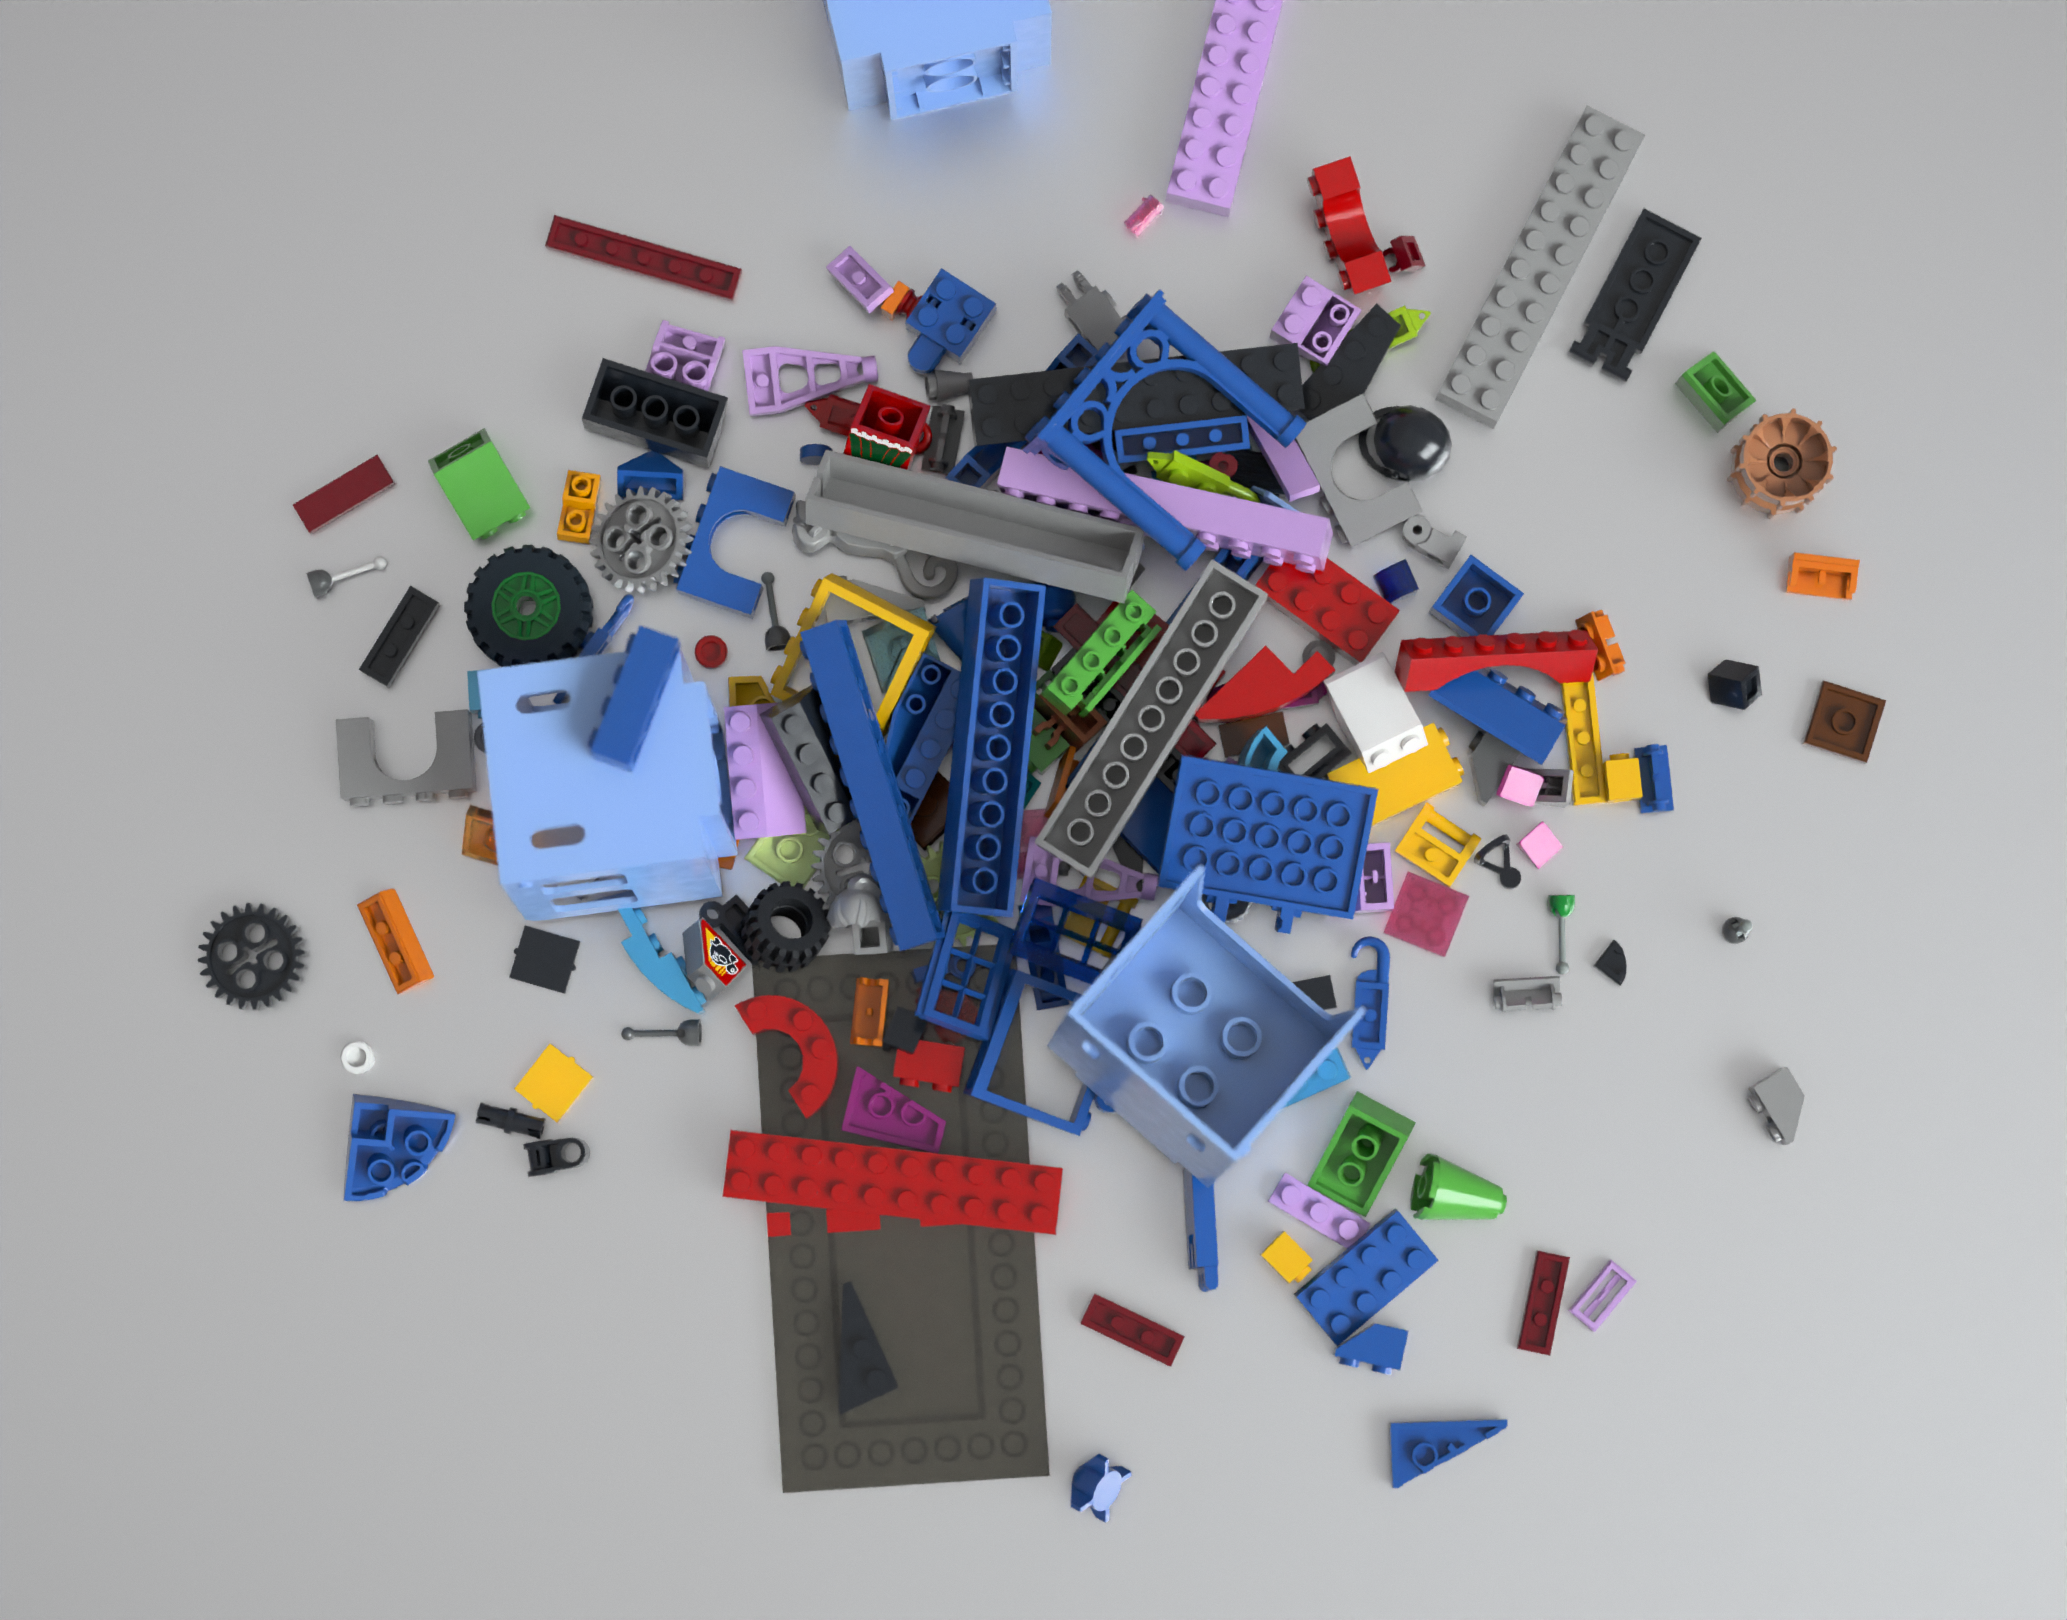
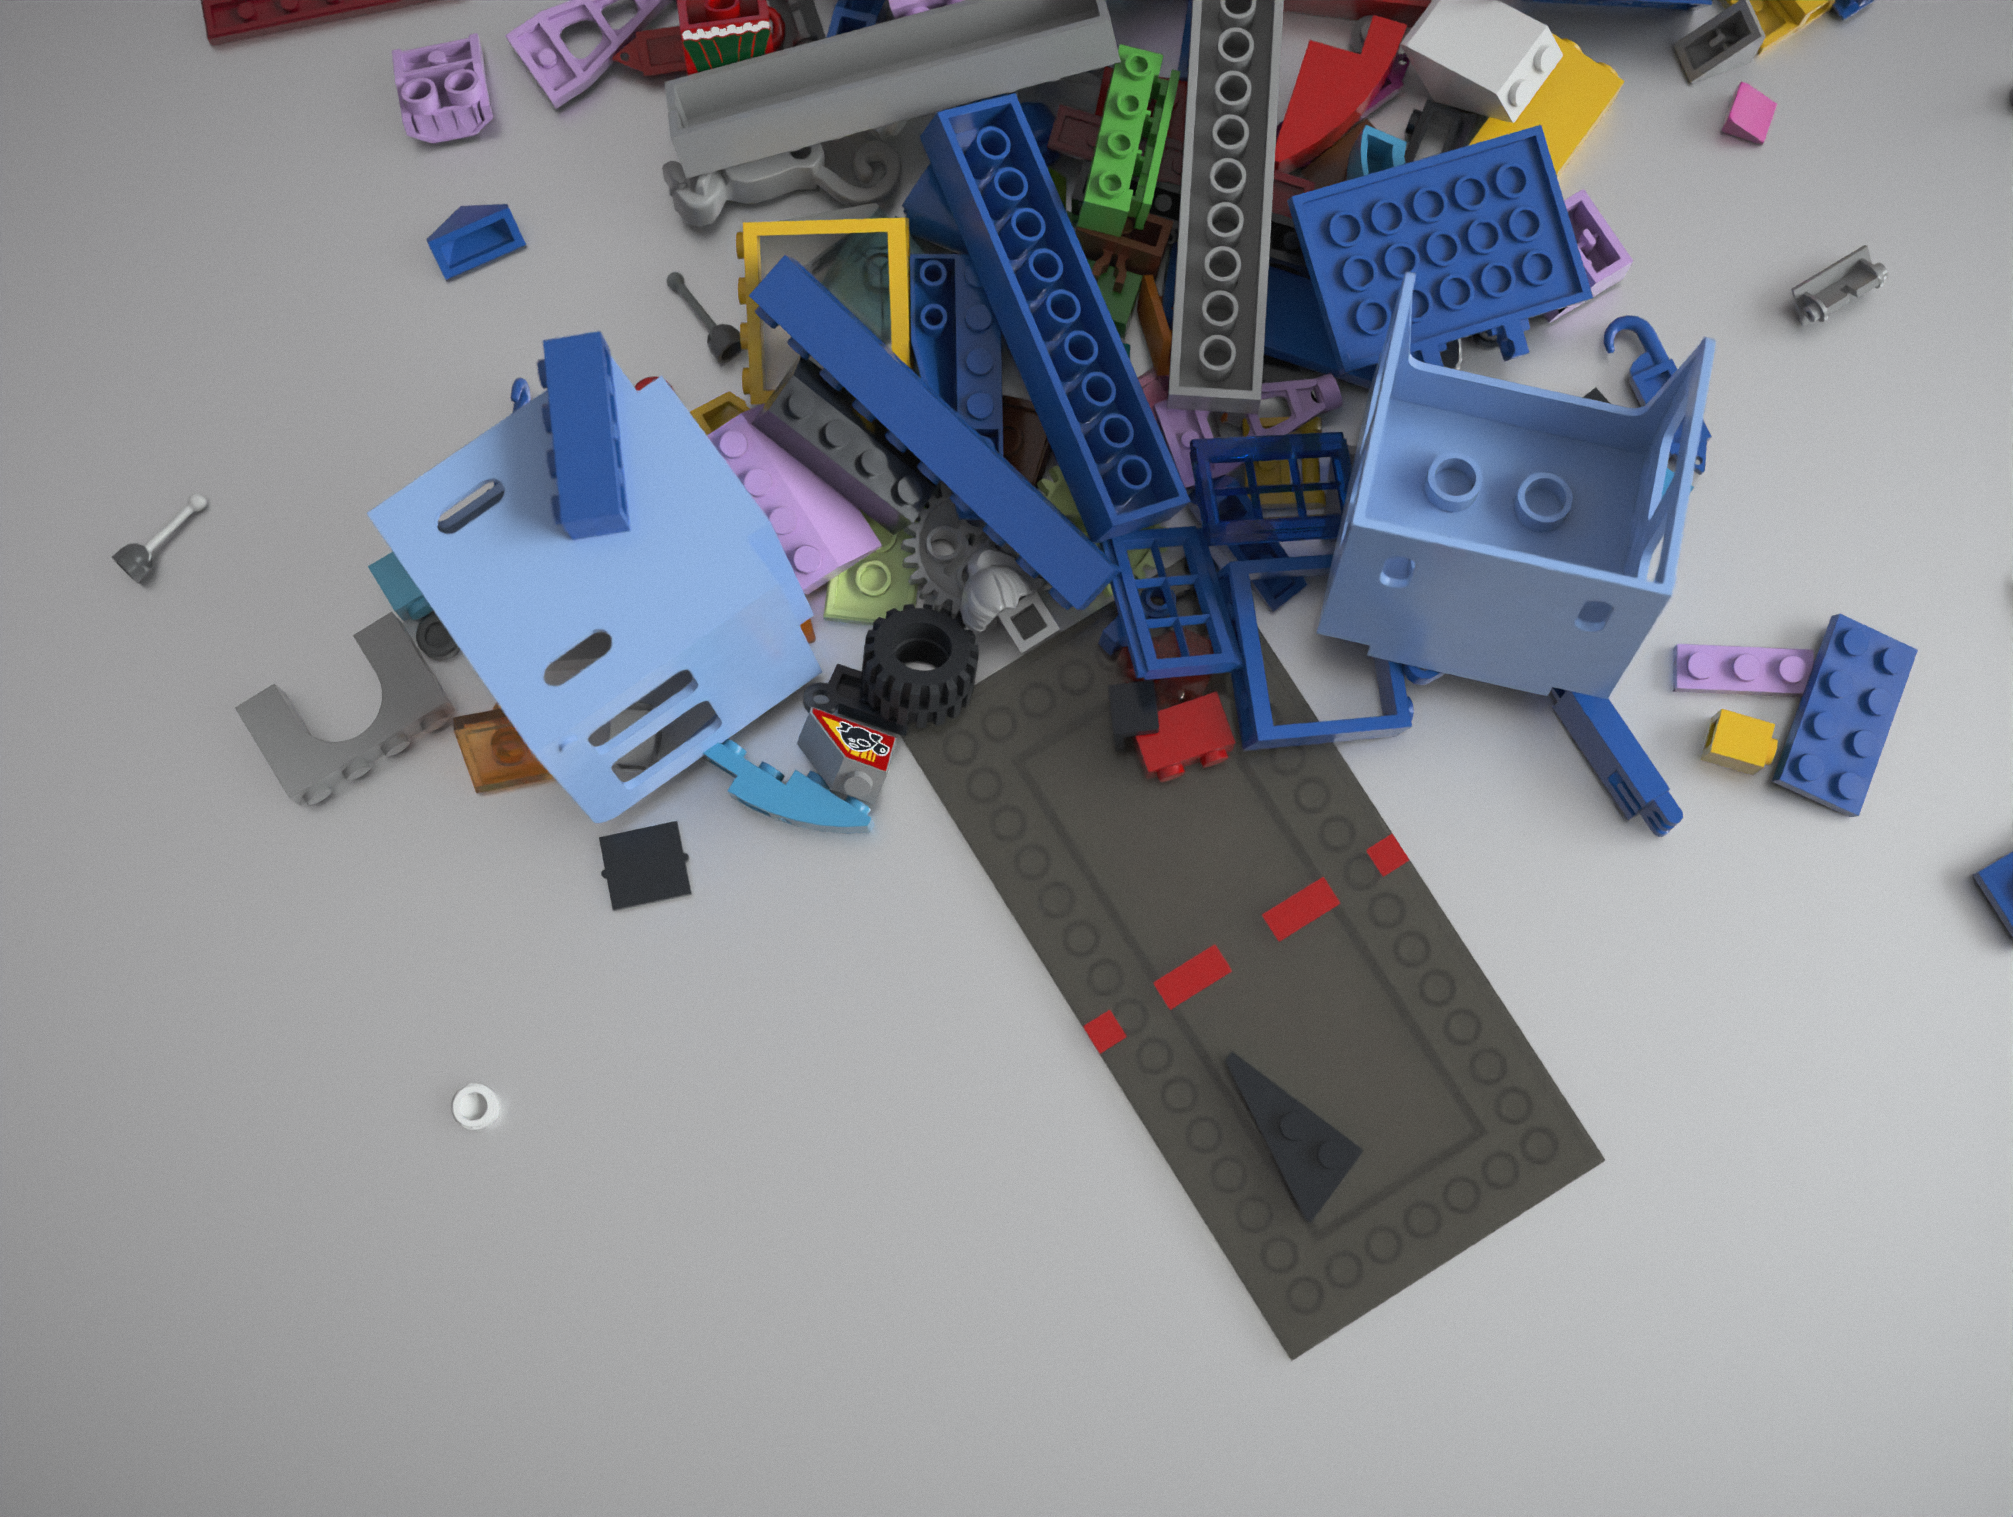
camera: 25 degrees left, 5 degrees down
black gear [198,903,307,1011] -> none
dark red tile [293,455,395,534] -> none
blue brick [343,1094,455,1201] -> none
orange slope [357,888,434,994] -> none
black plate [359,586,440,688] -> none
bright green slope [428,428,530,541] -> none
black wheel [464,545,594,667] -> none
black pin [476,1102,546,1139] -> none
yellow piece [514,1043,593,1123] -> none
black piece [523,1138,590,1177] -> none
light orange slope [557,470,601,544] -> none
black slope [582,358,728,468] -> none
light grey gear [589,486,694,594] -> none
dark grey hinge [621,1019,702,1046] -> none
blue arch [673,466,796,619] -> none
red brick [723,1130,1063,1235] -> none
red brick [735,995,838,1119] -> none
blue tile [800,444,832,465] -> none
magenta wing [841,1066,946,1154] -> none
orange hinge [850,977,890,1047] -> none
blue piece [1070,1454,1131,1523] -> none
dark red plate [1080,1293,1185,1367] -> none
bright green slope [1307,1091,1416,1217] -> none
blue slope [1333,1323,1408,1375] -> none
clear pink tile [1383,871,1469,958] -> none
yellow plate [1394,802,1482,887] -> none
bright green cone [1410,1154,1507,1220] -> none
dark grey slope [1468,731,1520,807] -> none
black piece [1474,834,1521,889] -> none
slope [1496,764,1544,807] -> none
hinge [1548,895,1575,974] -> none
black tile [1593,940,1627,986] -> none

